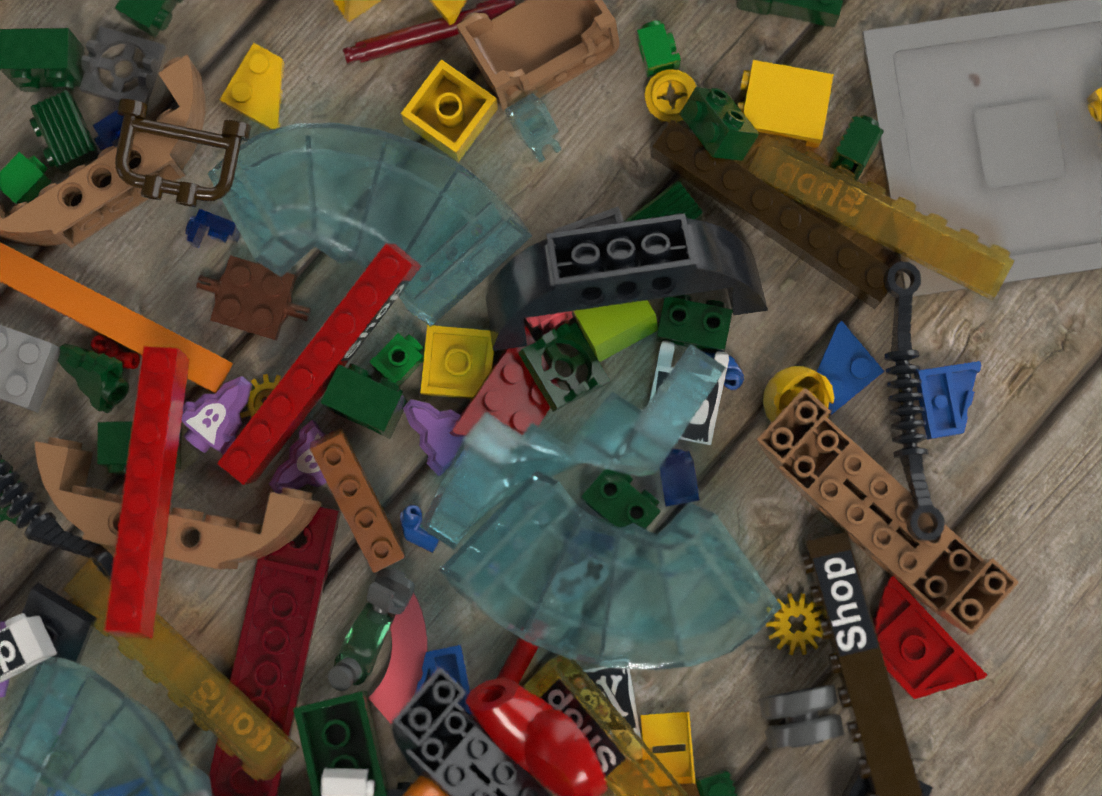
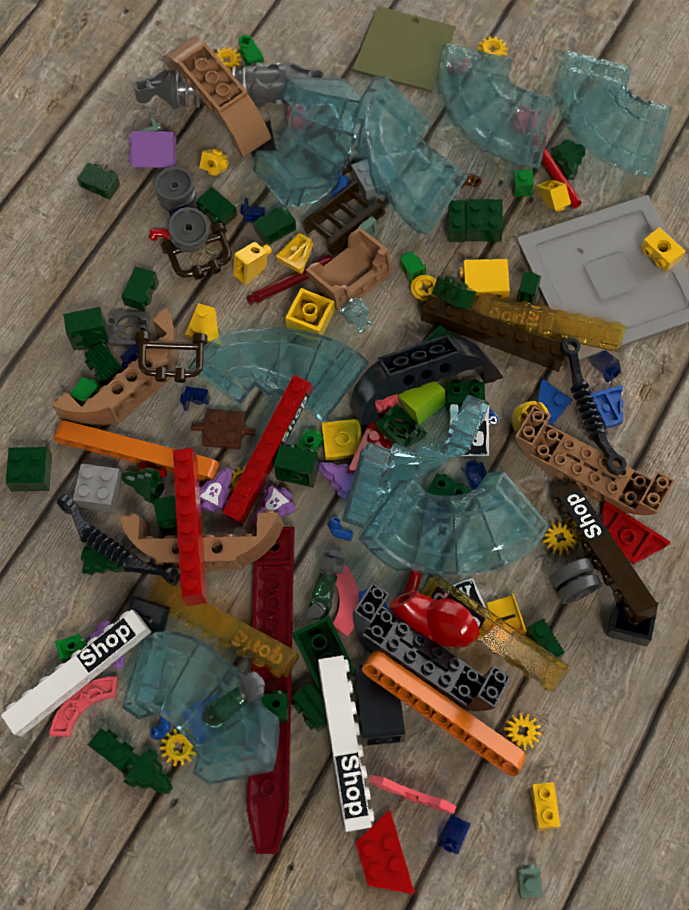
camera: 15 degrees left, 15 degrees down
dark orange brick [310,427,405,573] -> none
none -> clear blue bracket [590,350,621,382]

